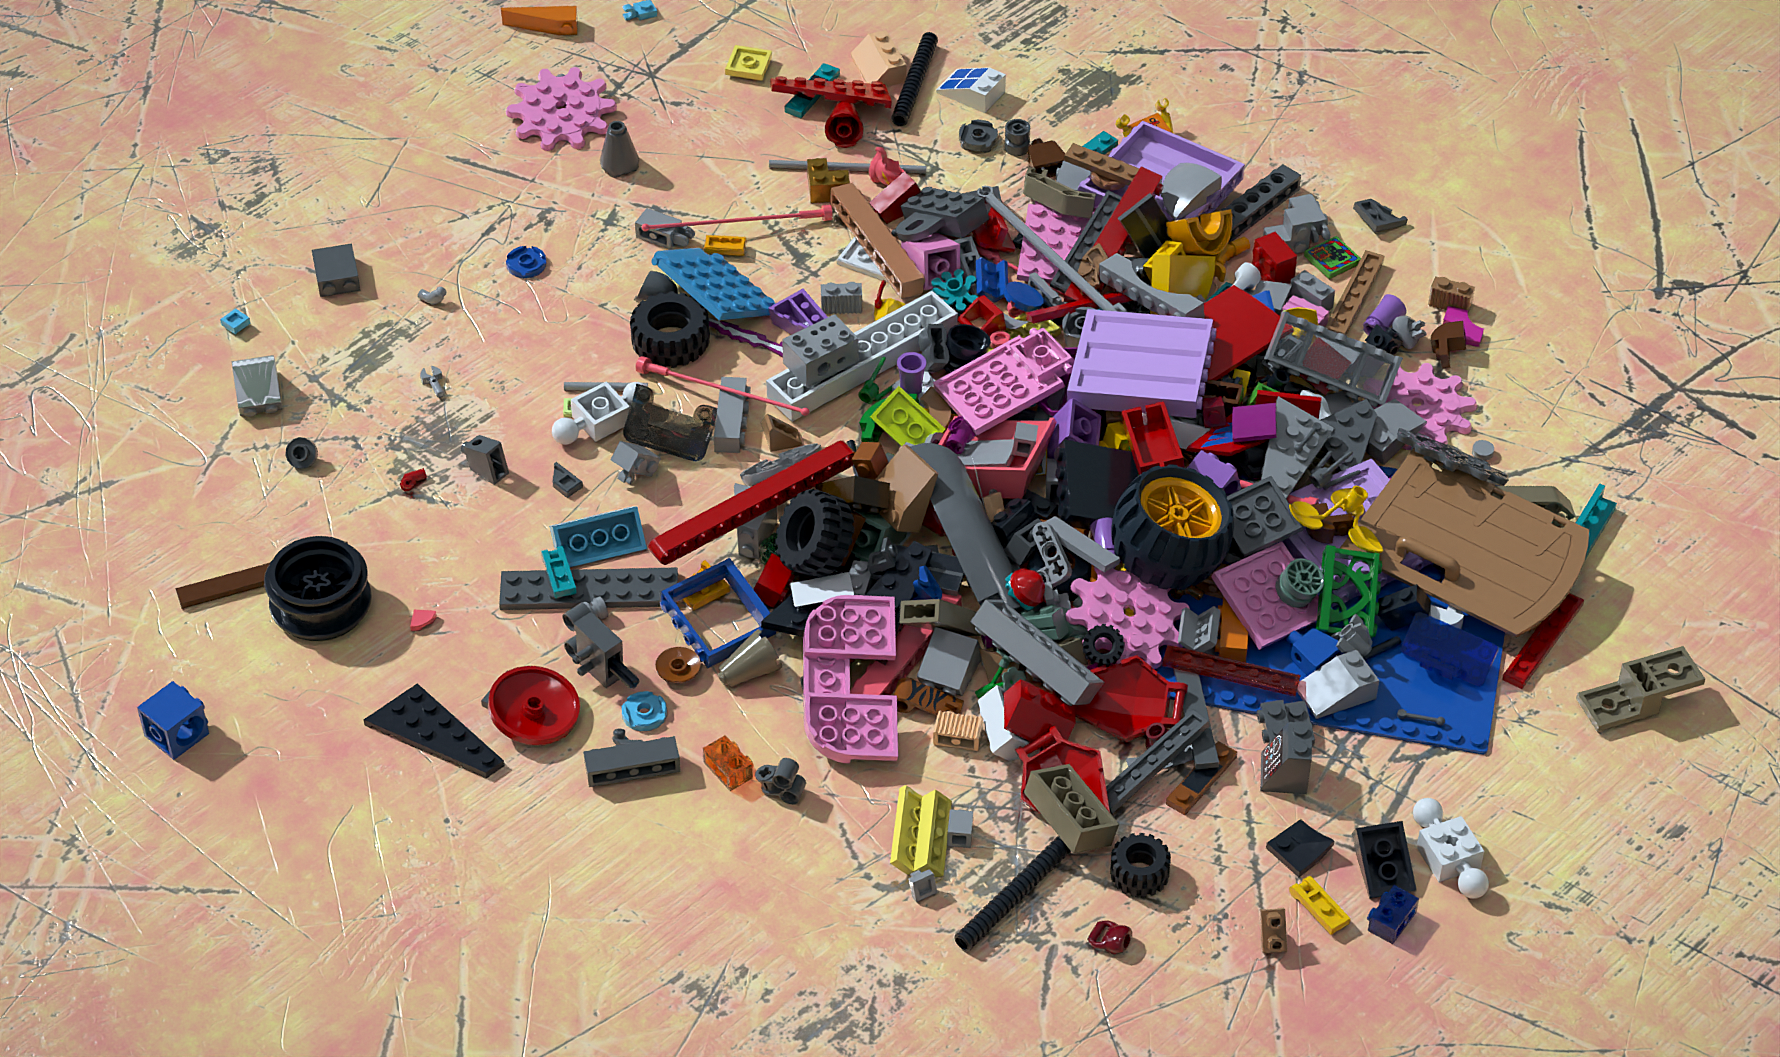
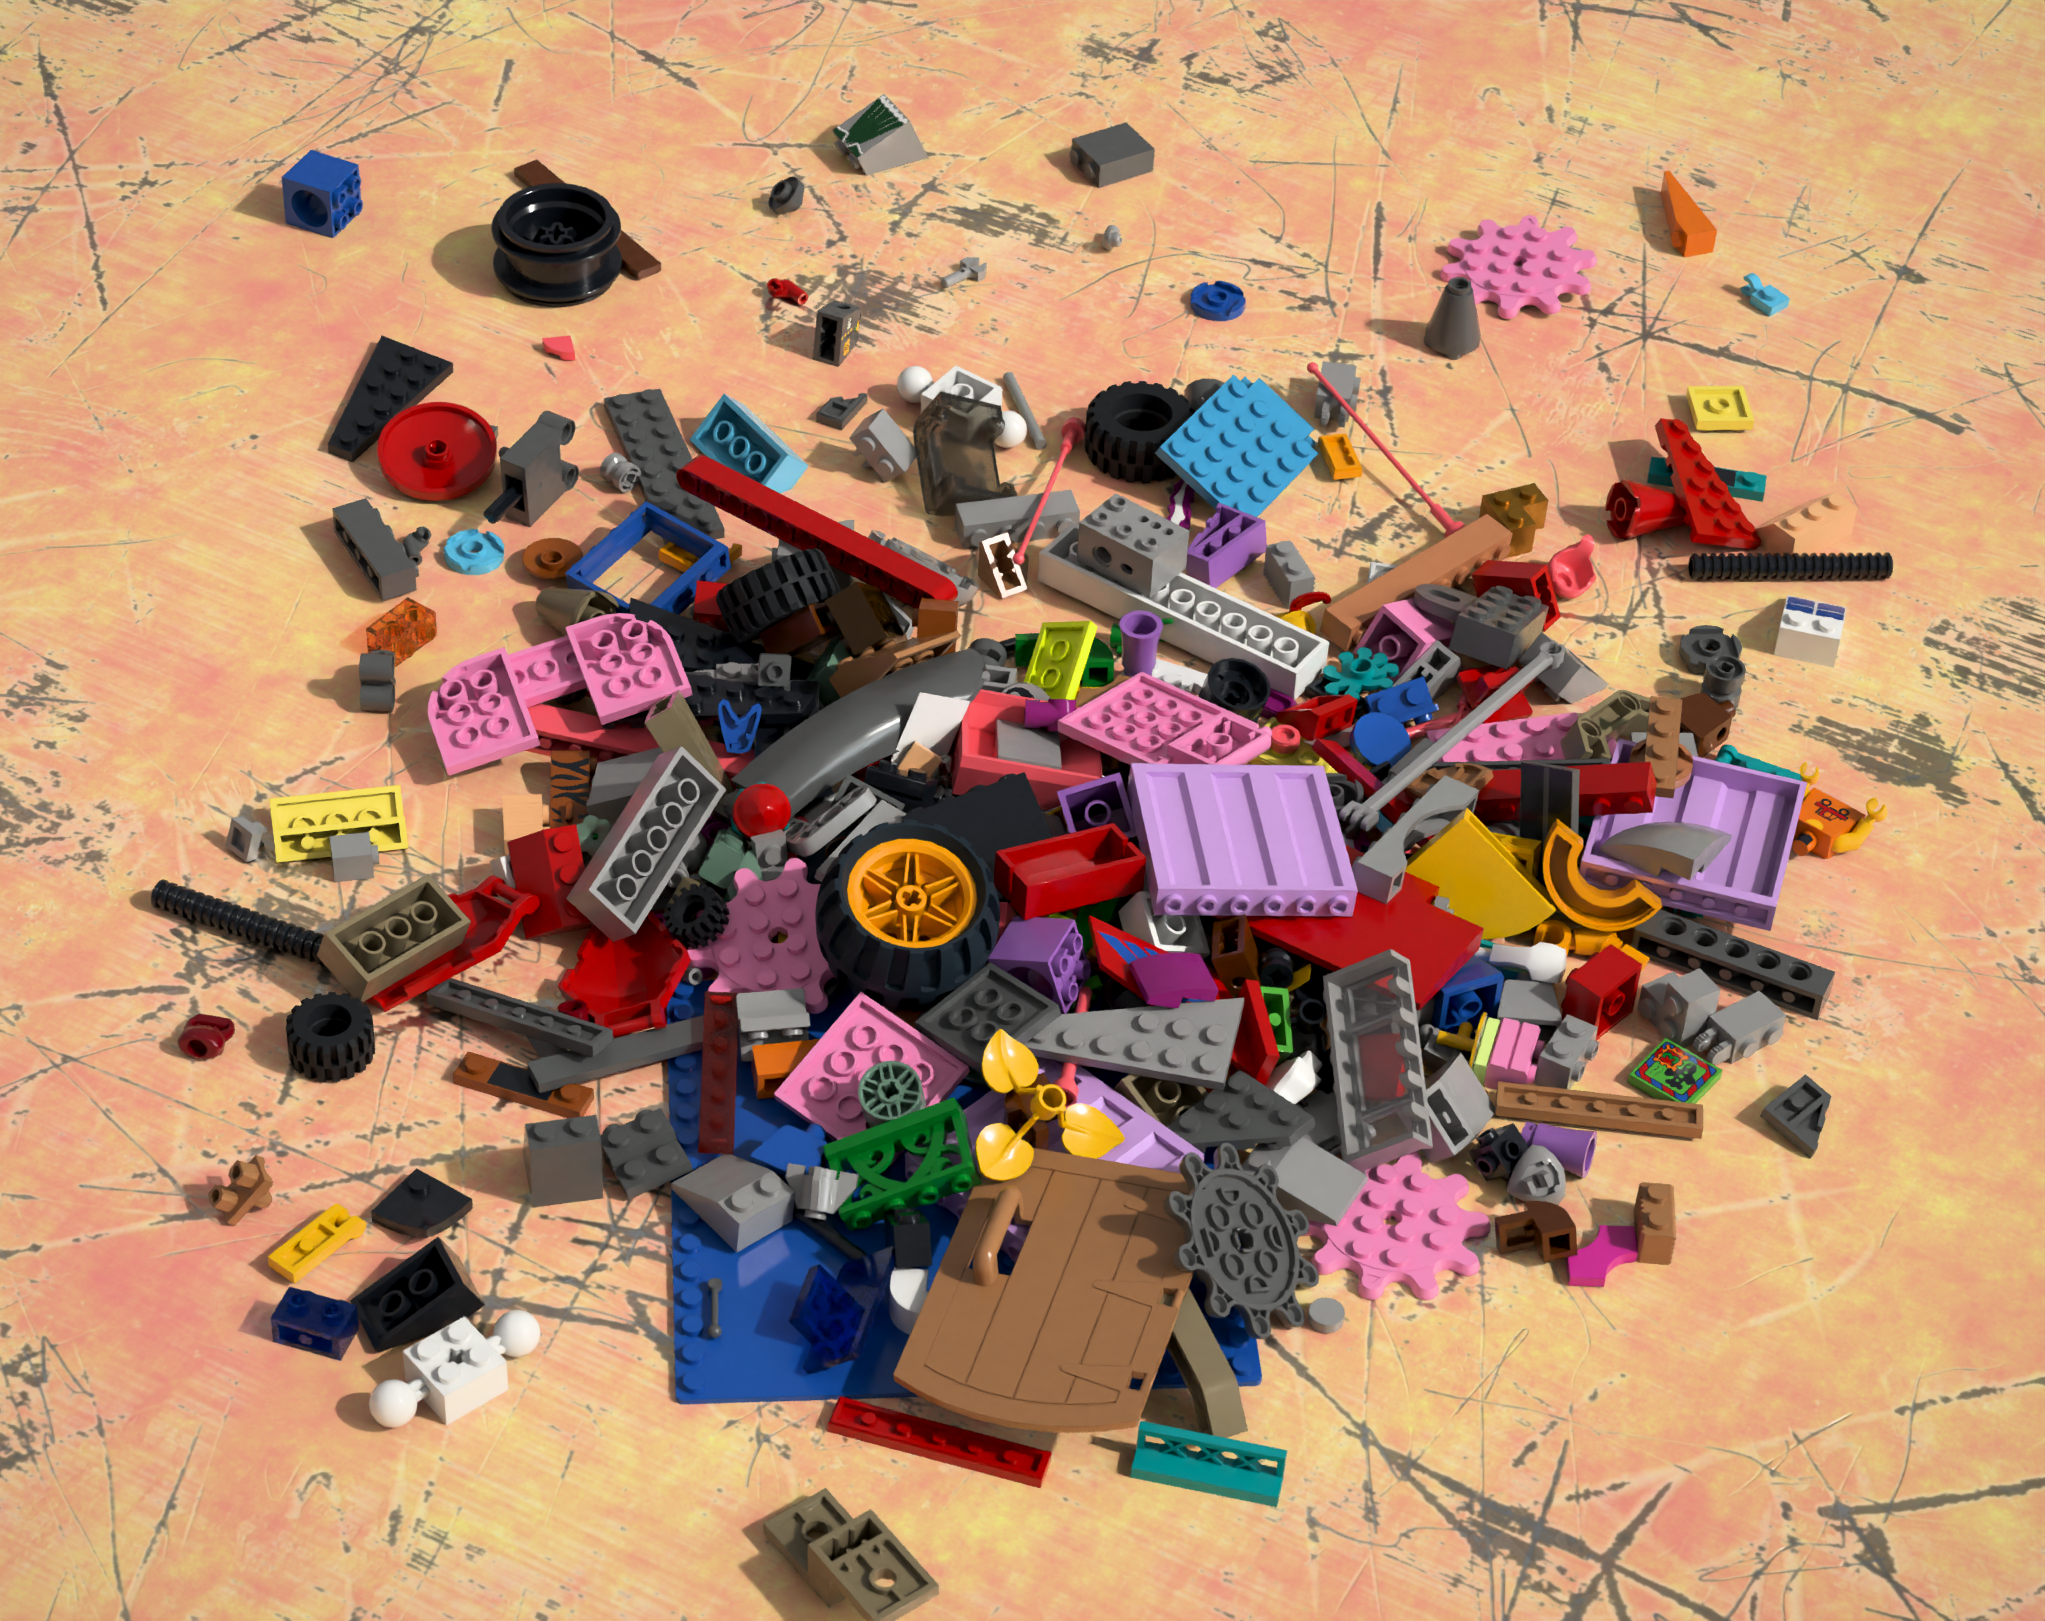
camera: 70 degrees right, 5 degrees down
medium azure plate [220,308,251,334] -> none
teal plate [541,546,577,598] -> none
light grey piece [769,160,926,174] -> none
white sticker [790,572,854,607] -> none
dark grey brick [918,324,949,372] -> none
light grey brick [1011,422,1038,457] -> none
dark red brick [1201,396,1226,428] -> none
dark grey hinge [1294,422,1322,453] -> none
dark grey plant [1309,451,1361,490] -> none

